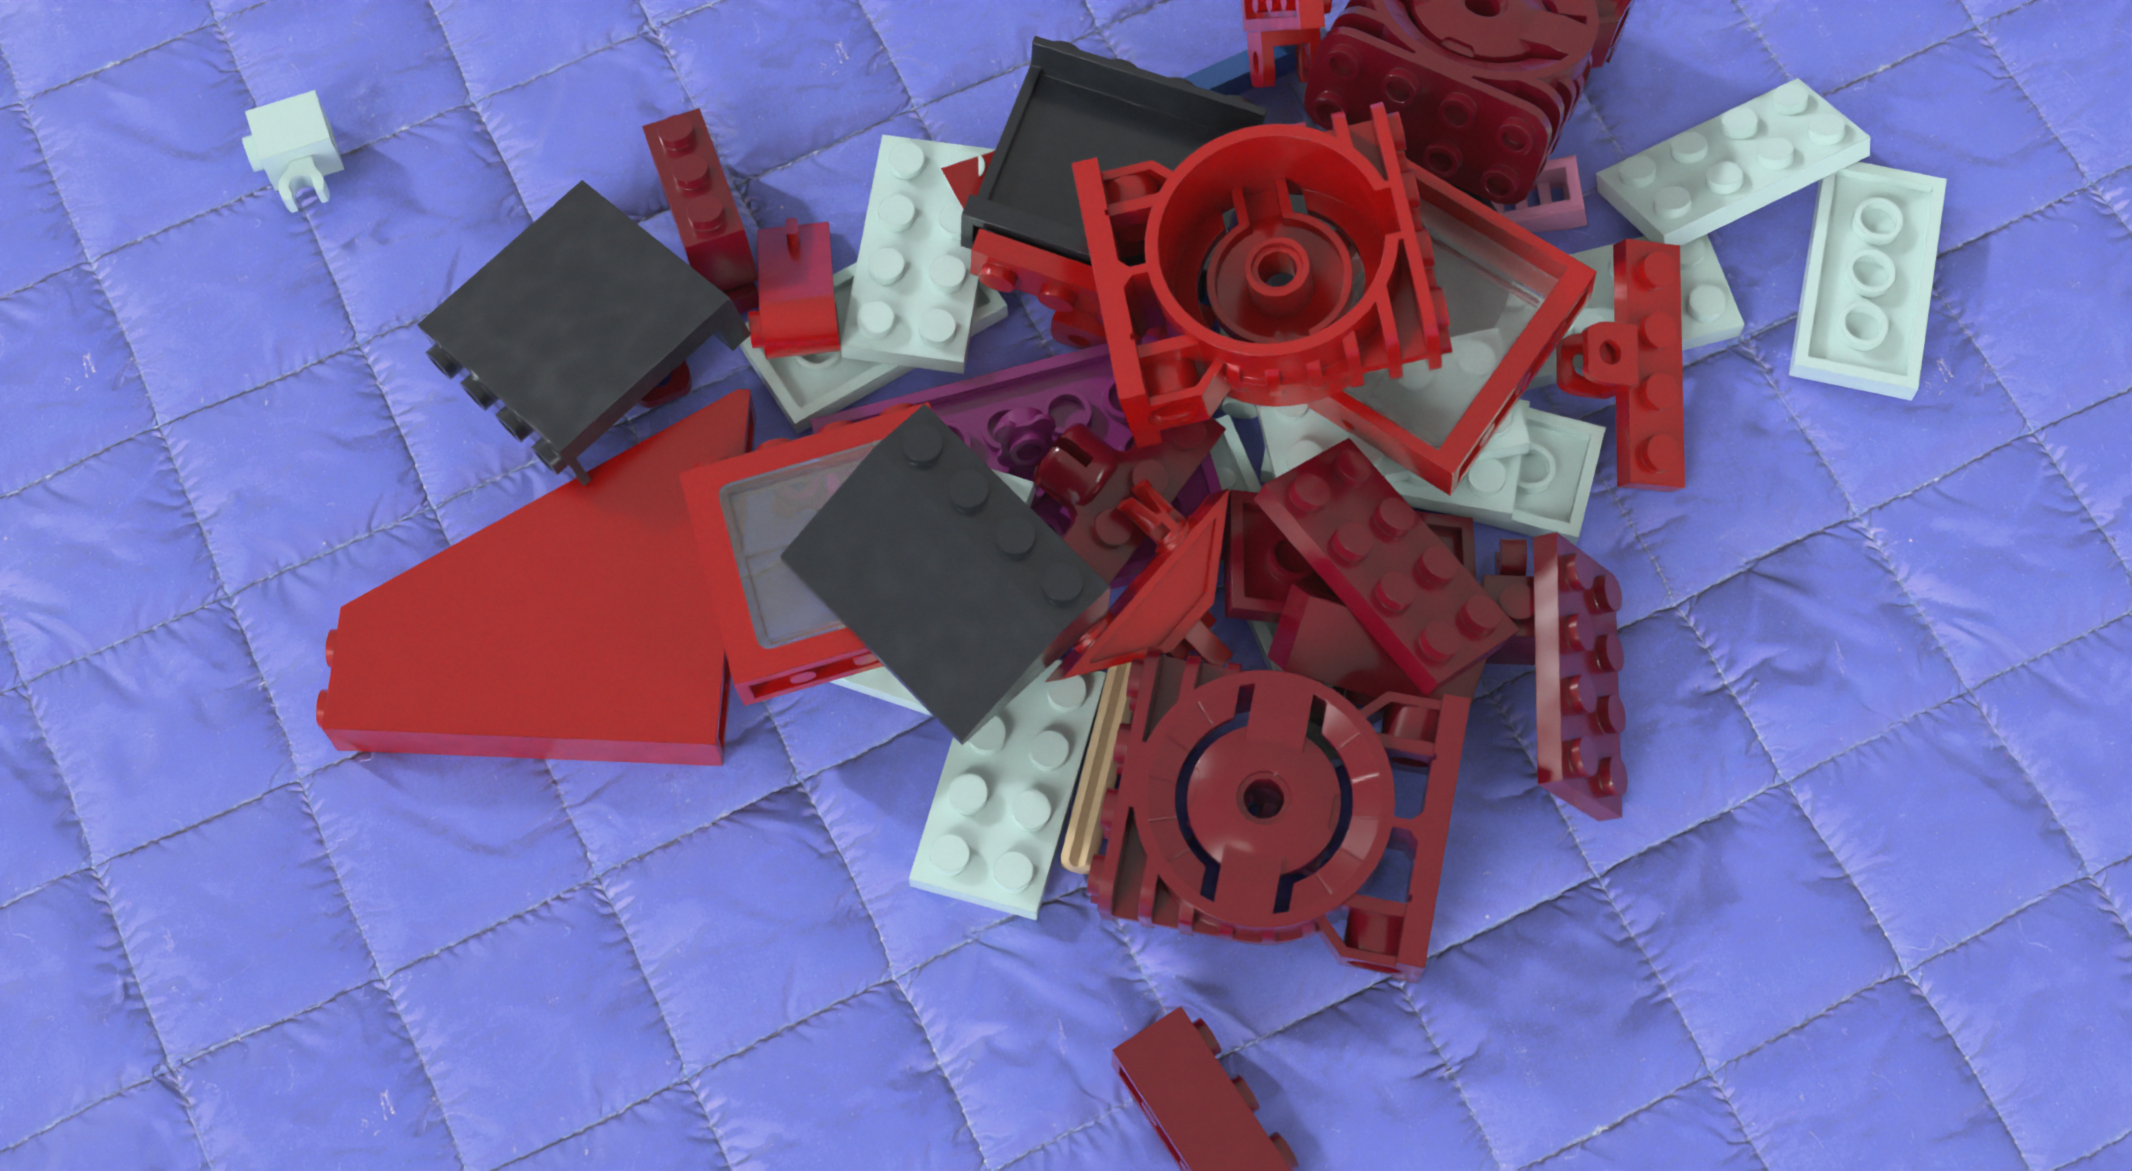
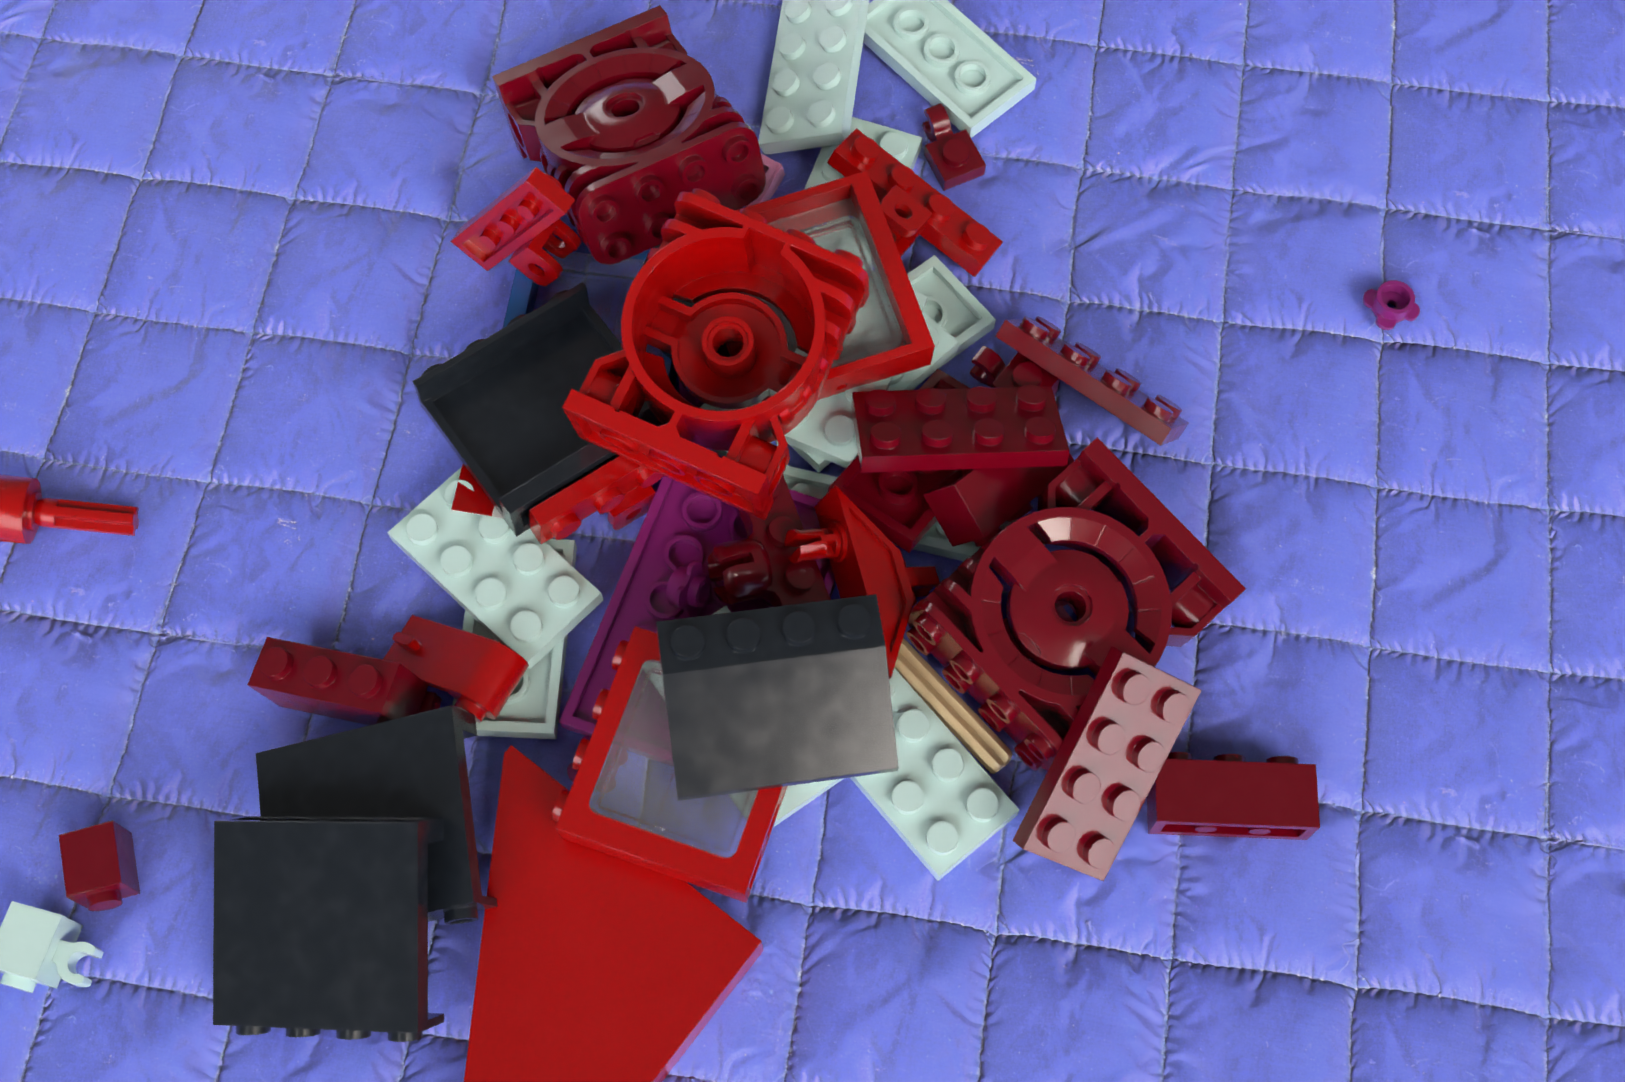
camera: 55 degrees left, 0 degrees up
none -> dark red brick [59,820,140,911]
none -> black panel [213,816,444,1042]
none -> dark red plate [922,103,986,191]
none -> plate [1012,646,1202,881]
none -> magenta plate [1363,280,1420,330]

